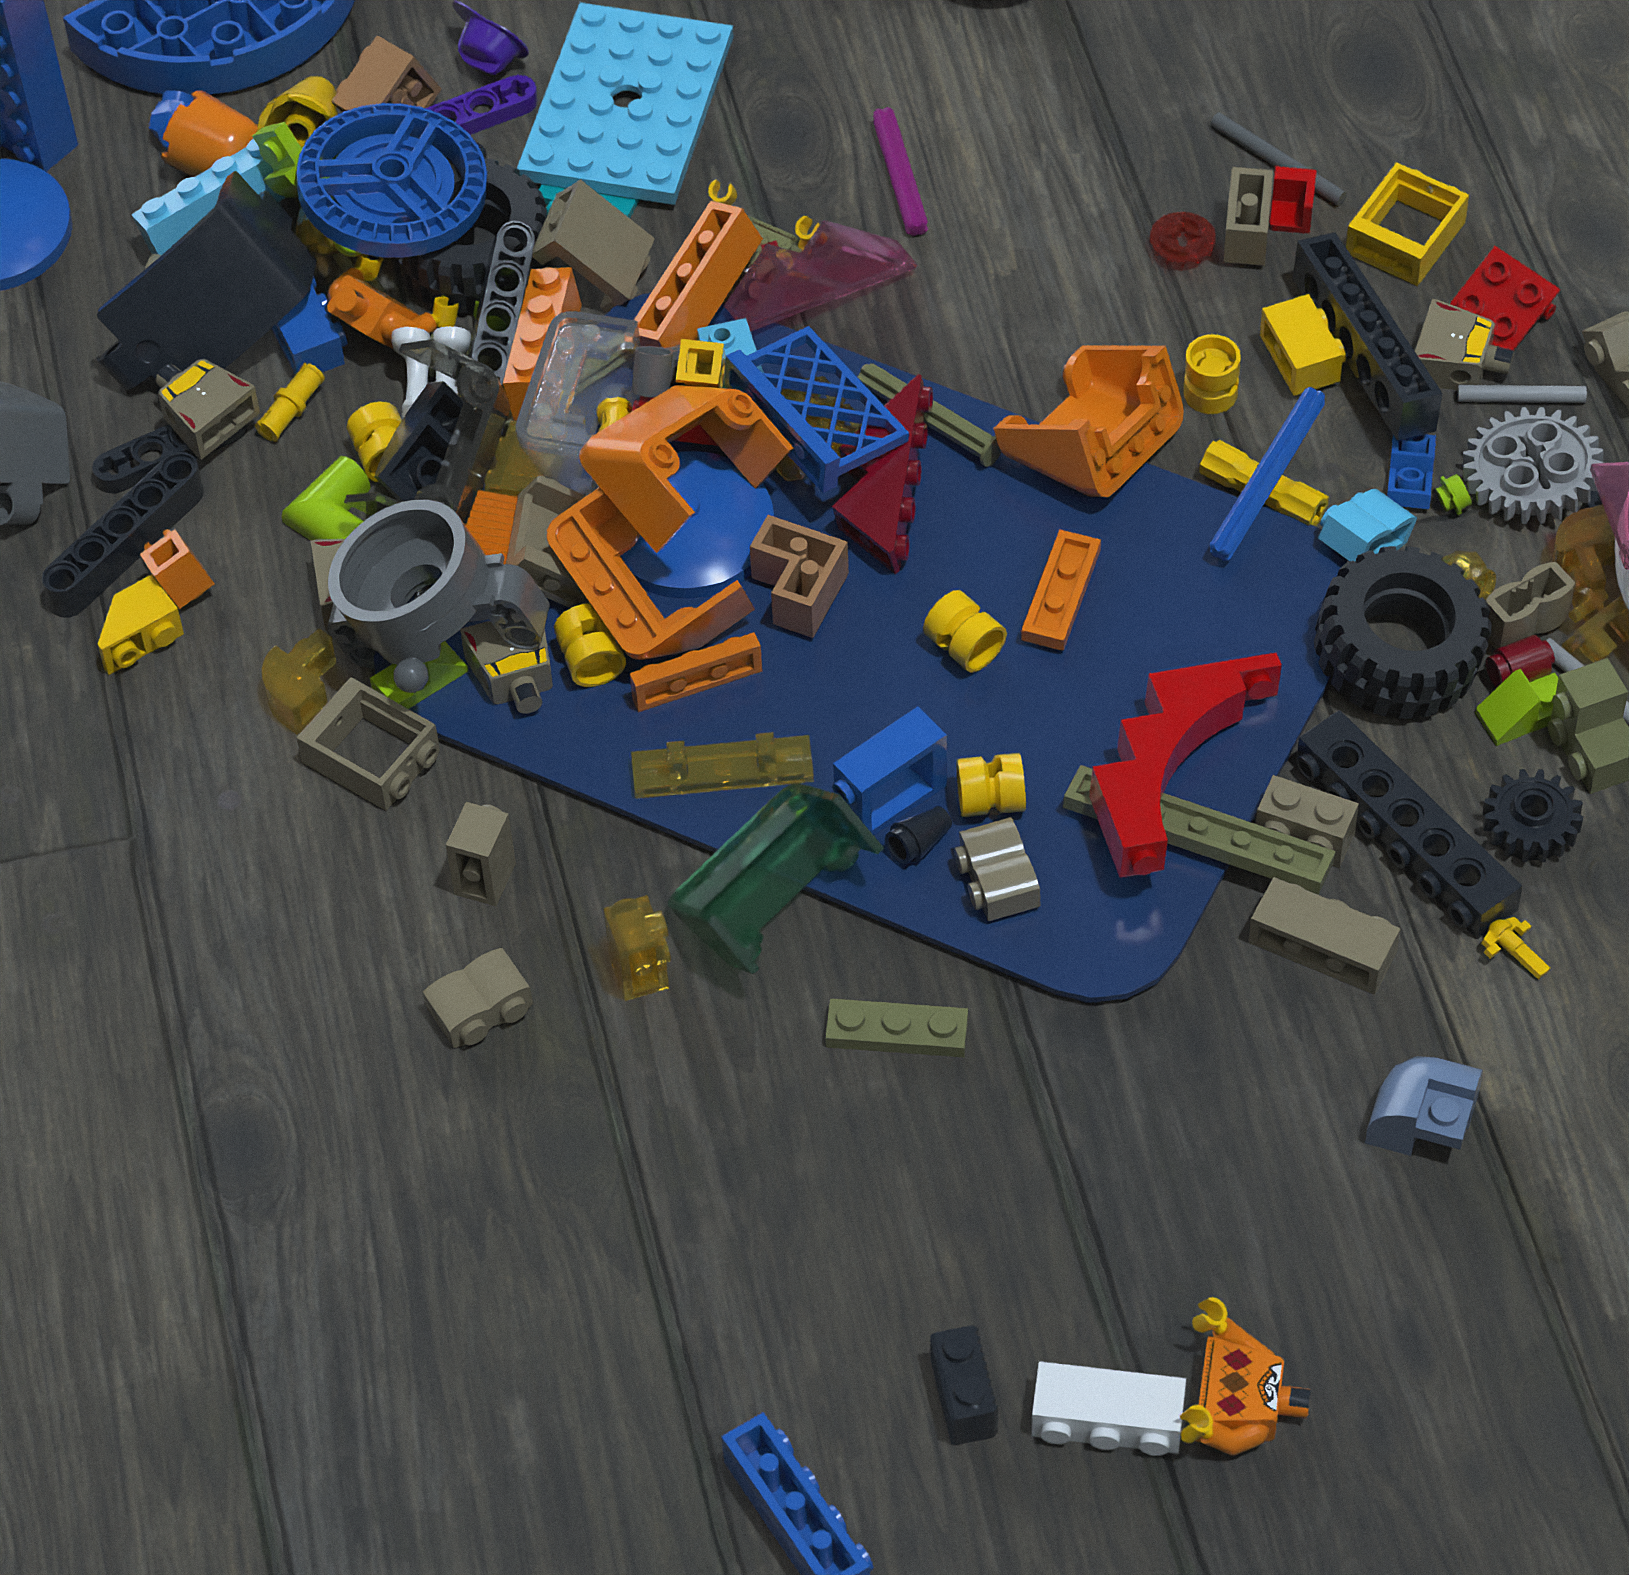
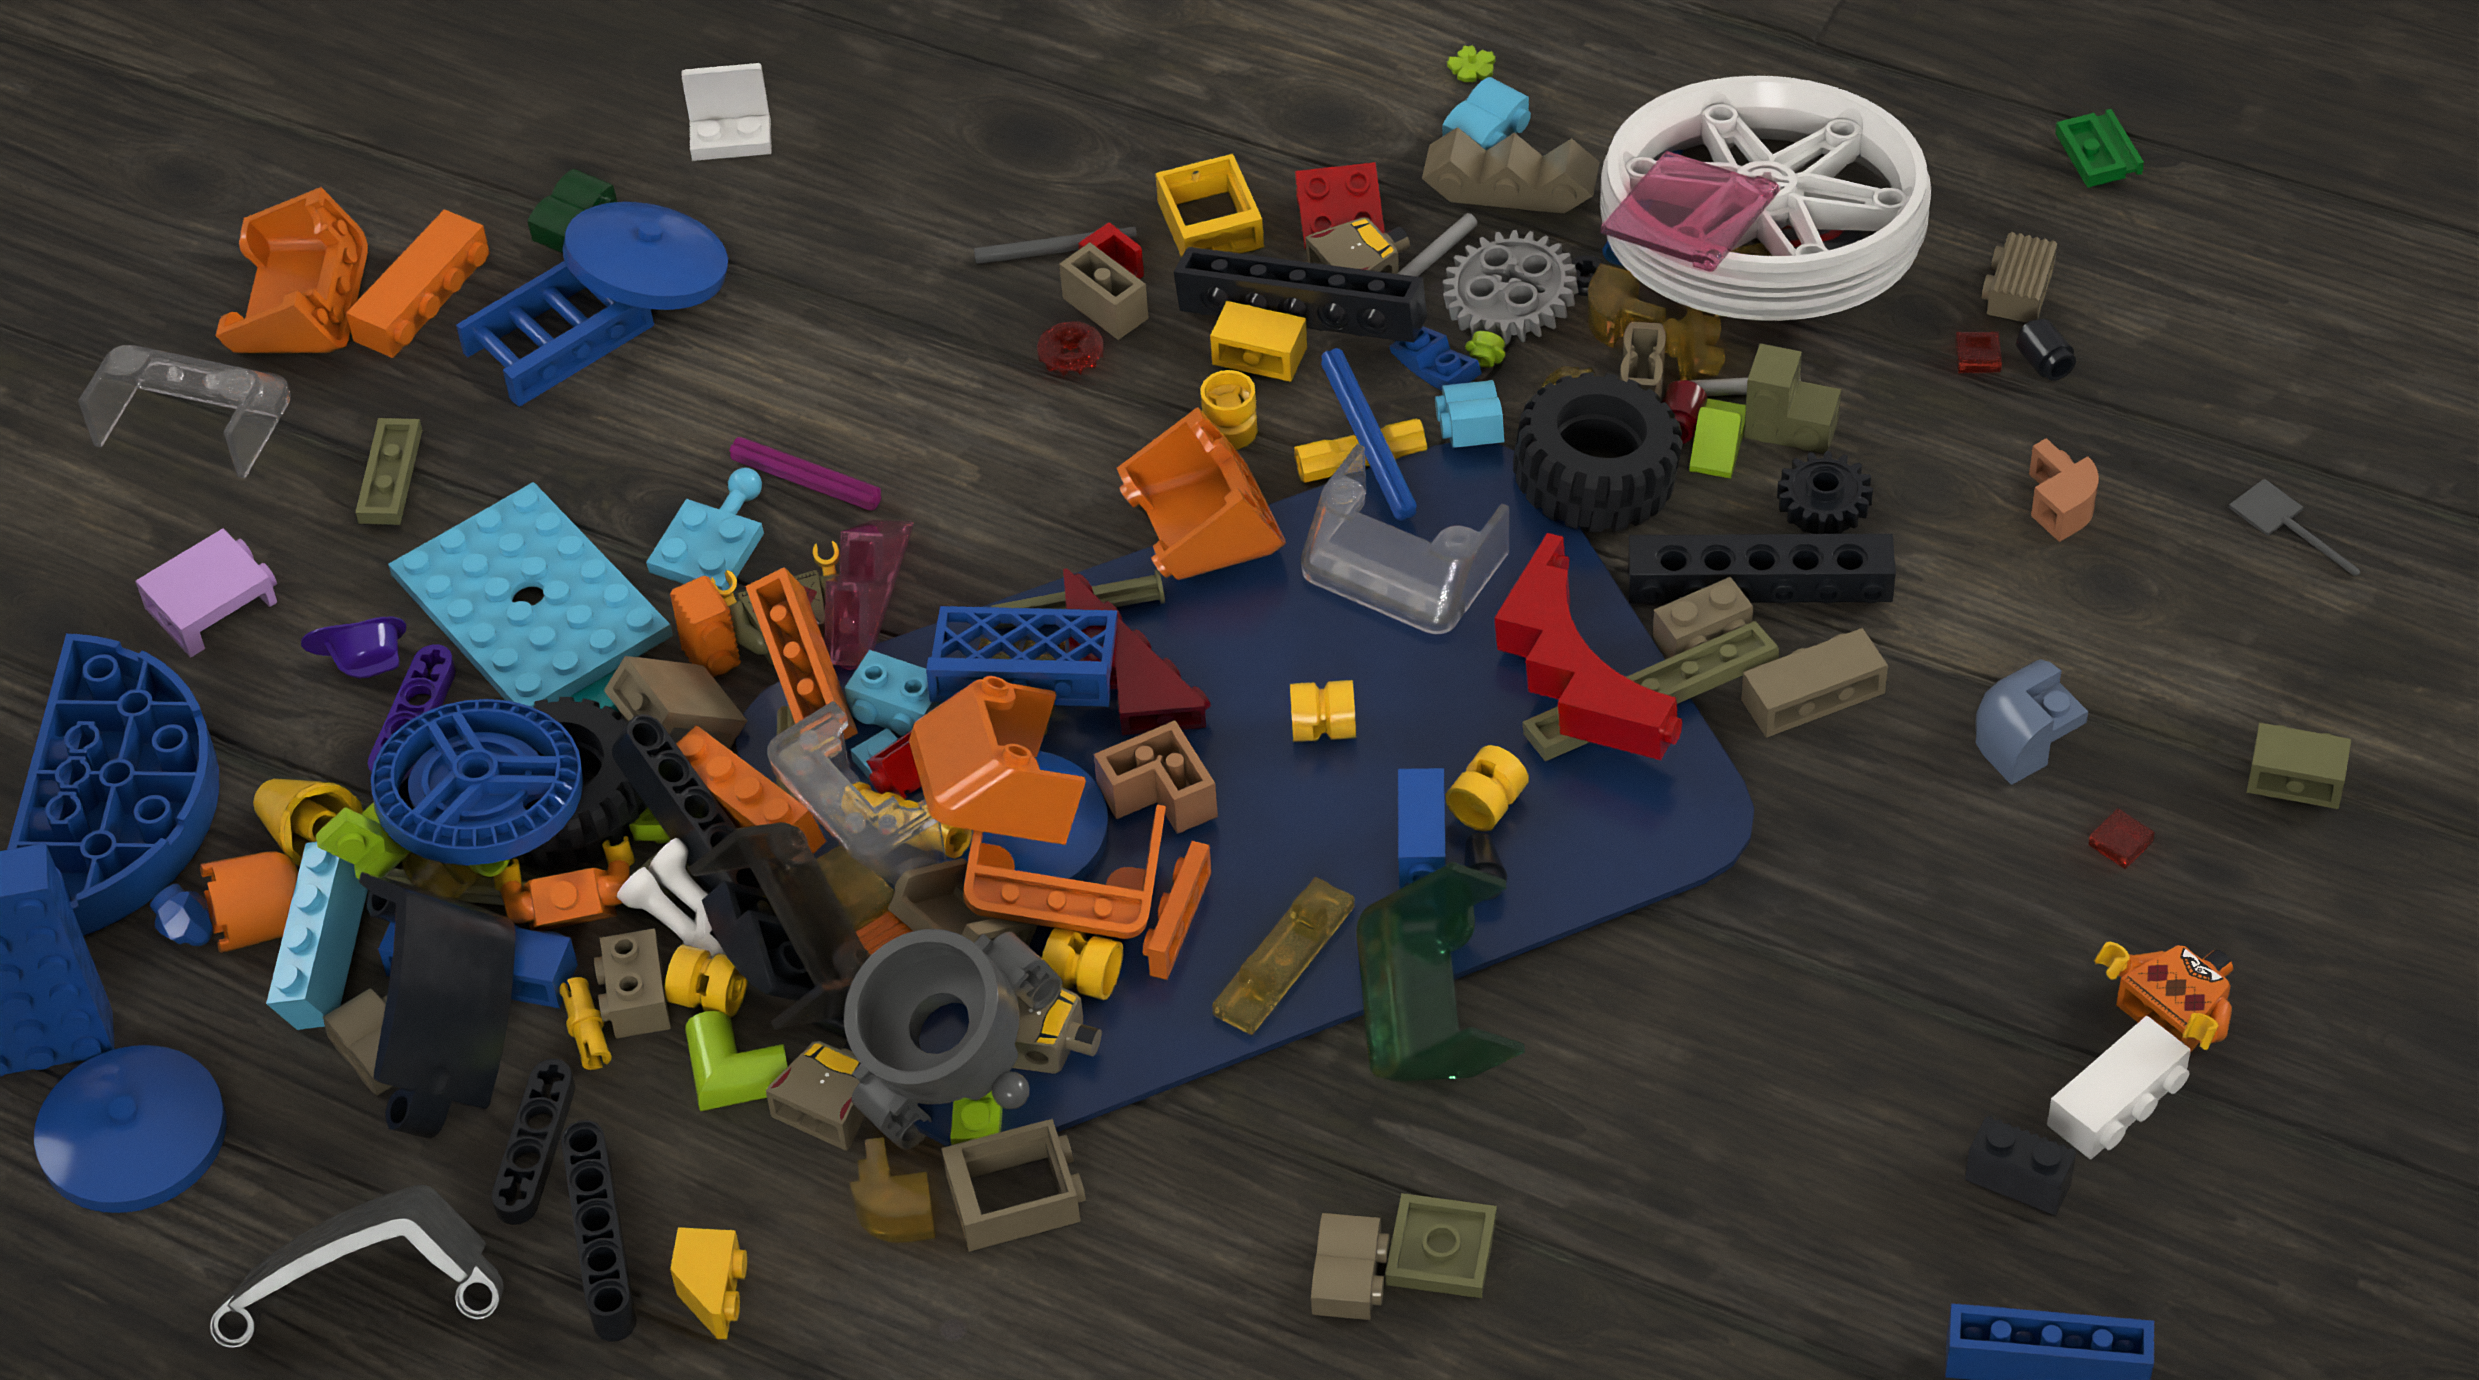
camera: 50 degrees left, 5 degrees down
orange brick [140,529,215,609] -> none
dark tan torso [156,359,260,460] -> none
medium nougat brick [332,35,441,112] -> none
dark tan brick [446,802,516,906] -> none
clear yellow brick [603,895,671,1001] -> none
dark grey piece [632,345,685,397] -> none
yellow brick [676,339,726,388] -> none
olive plate [825,998,968,1058] -> none
dark tan brick [954,817,1041,921] -> none
orange plate [1021,529,1101,651] -> none
yellow piece [1481,917,1551,979] -> none
none -> dark tan brick [594,928,671,1039]
none -> medium azure plate [646,468,764,590]
none -> orange brick [670,576,741,677]
none -> clear windscreen [1301,444,1509,634]
none -> olive tile [1385,1193,1497,1298]
none -> clear red tile [2088,808,2155,869]
none -> olive brick [2247,722,2351,809]

